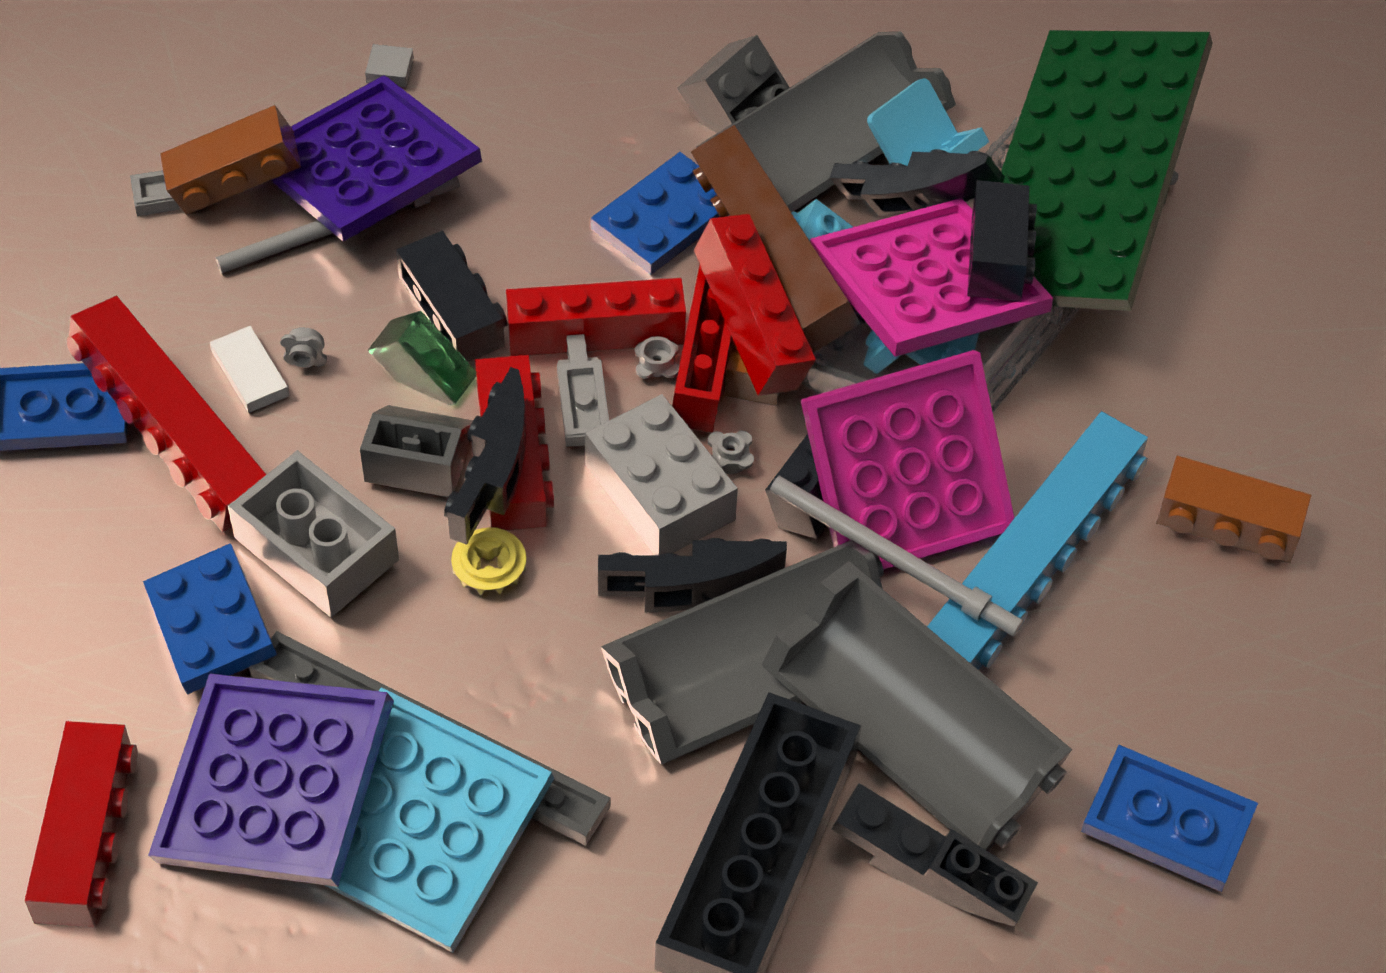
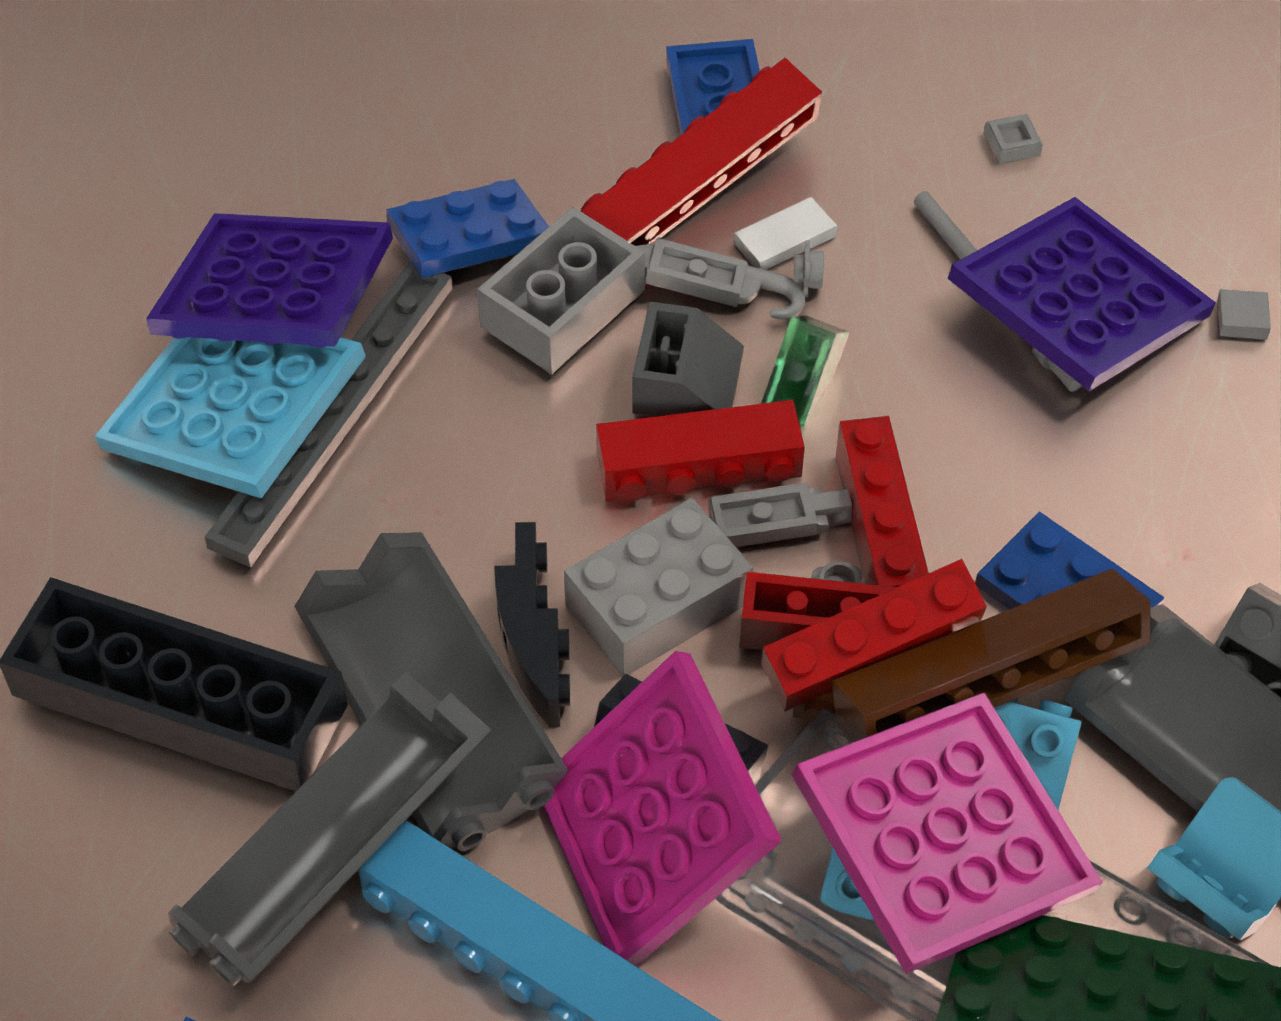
camera: 90 degrees right, 0 degrees up
red brick [24,721,138,928] -> none
dark orange brick [160,105,301,215] -> none
black brick [396,230,508,366] -> none
black slope [444,367,526,545] -> none
light yellow gear [451,527,526,595] -> none
light grey plate [708,430,754,474] -> none
light grey bar [770,475,1023,637] -> none
black slope [829,149,1005,216] -> none
black slope [832,783,1038,926] -> none
black brick [967,180,1037,302] -> none
none -> light grey plate [636,238,805,320]

